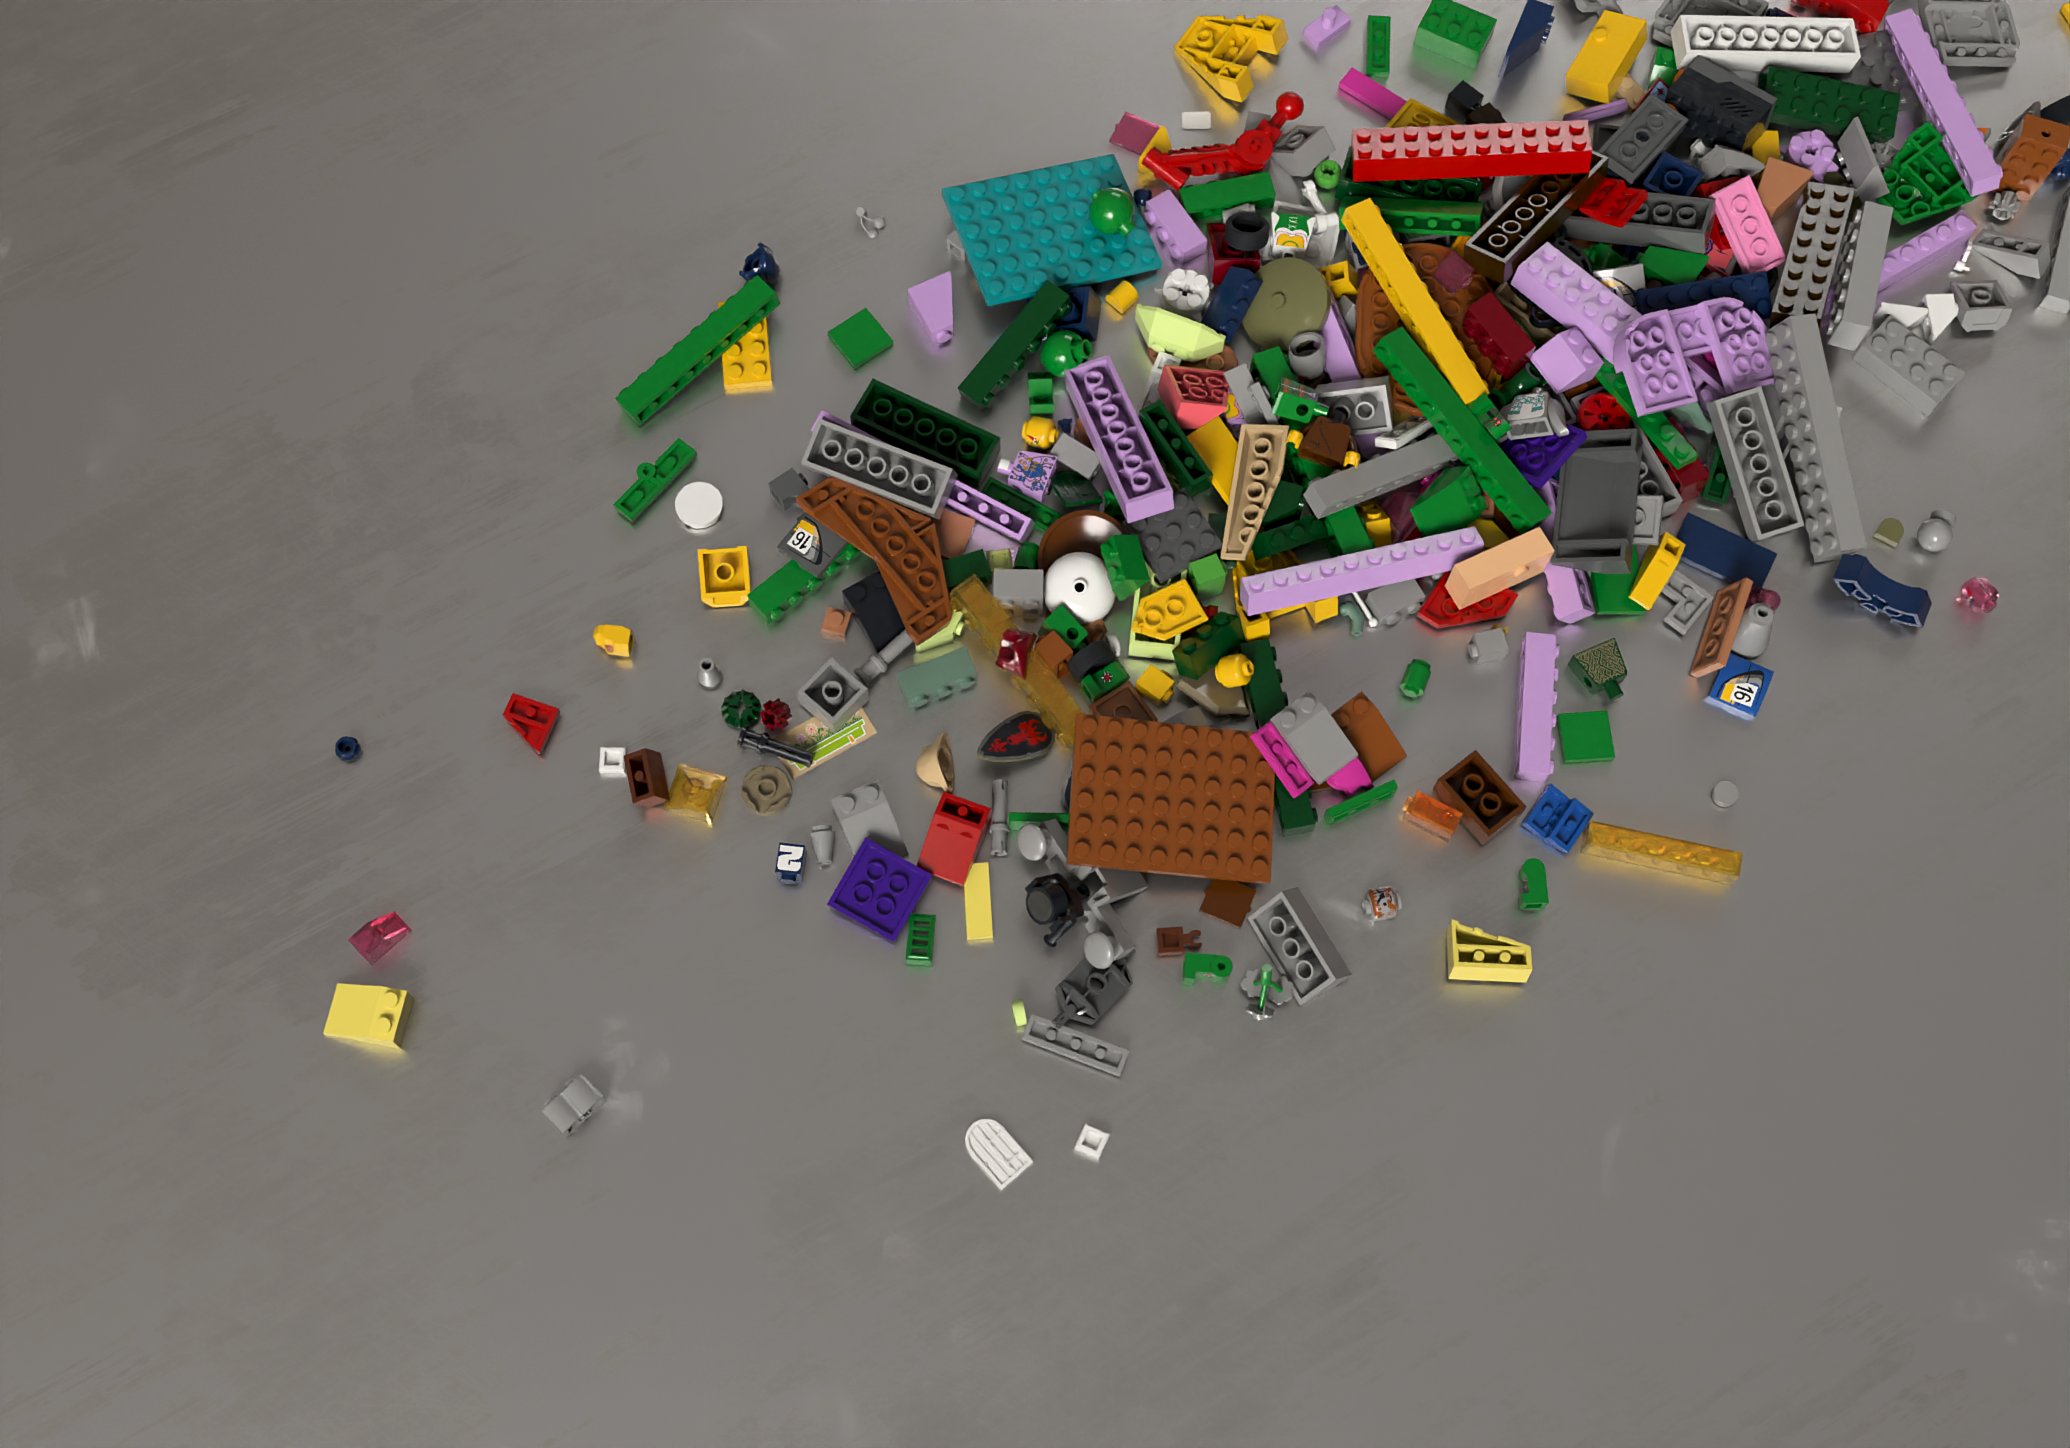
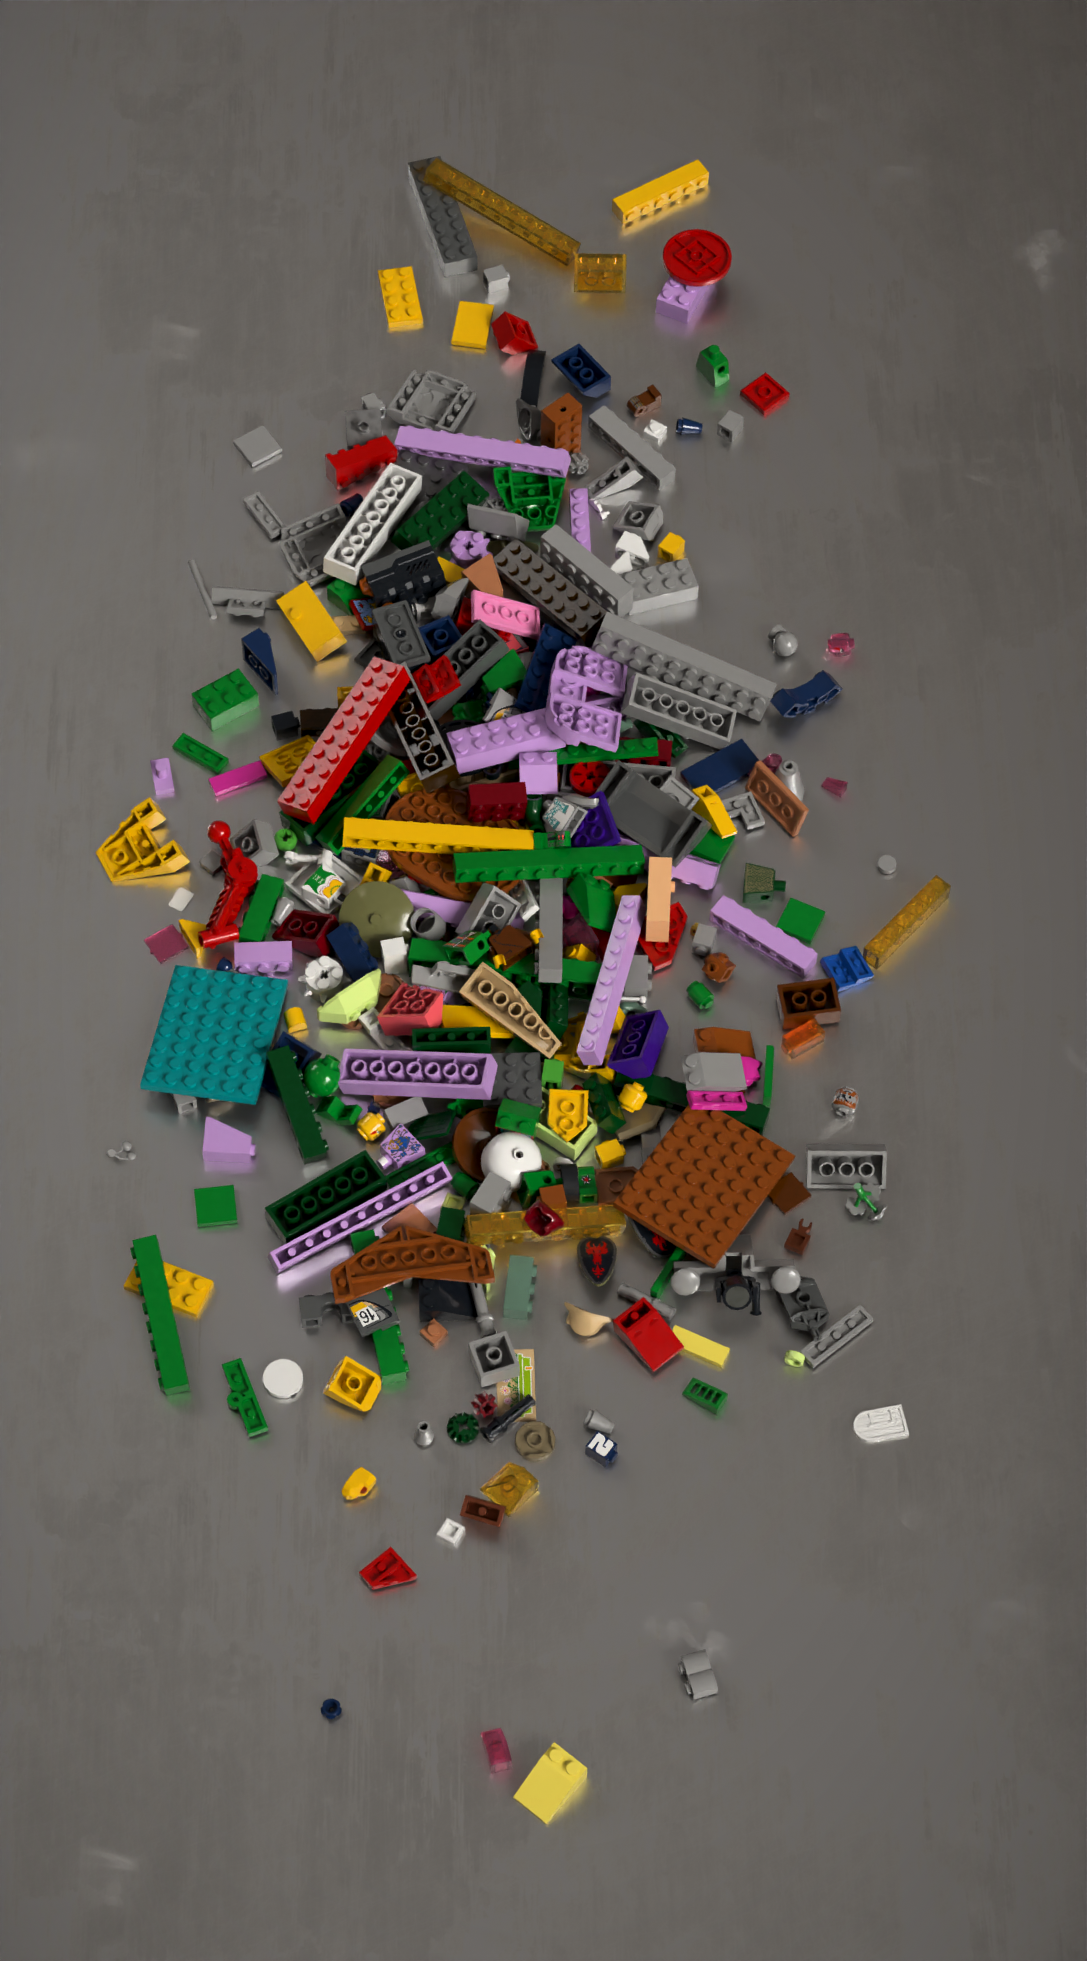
camera: 60 degrees left, 10 degrees down
dark blue hair [739,242,781,285] -> none
light grey brick [801,418,958,520] -> none
dark purple plate [827,837,933,943] -> none
light grey slope [831,780,909,858] -> none
white tile [1075,1123,1110,1160] -> none
green brick [1089,187,1137,238] -> none
green leg [1182,953,1233,984] -> none
black tyre [1224,213,1270,251] -> none
clear pink brick [1433,251,1474,295] -> none
light yellow wedge [1446,919,1532,983] -> none
green leg [1518,858,1549,909] -> none
lavender axle [1563,98,1628,122] -> none
slope [1708,653,1774,717] -> none
olive tile [1873,518,1904,547] -> none
none -> white brick [380,937,410,975]
none -> dark purple slope [607,1010,669,1079]
none -> yellow brick [657,532,685,562]
none -> dark orange brick [701,952,736,983]
none -> clear pink piece [821,777,848,798]

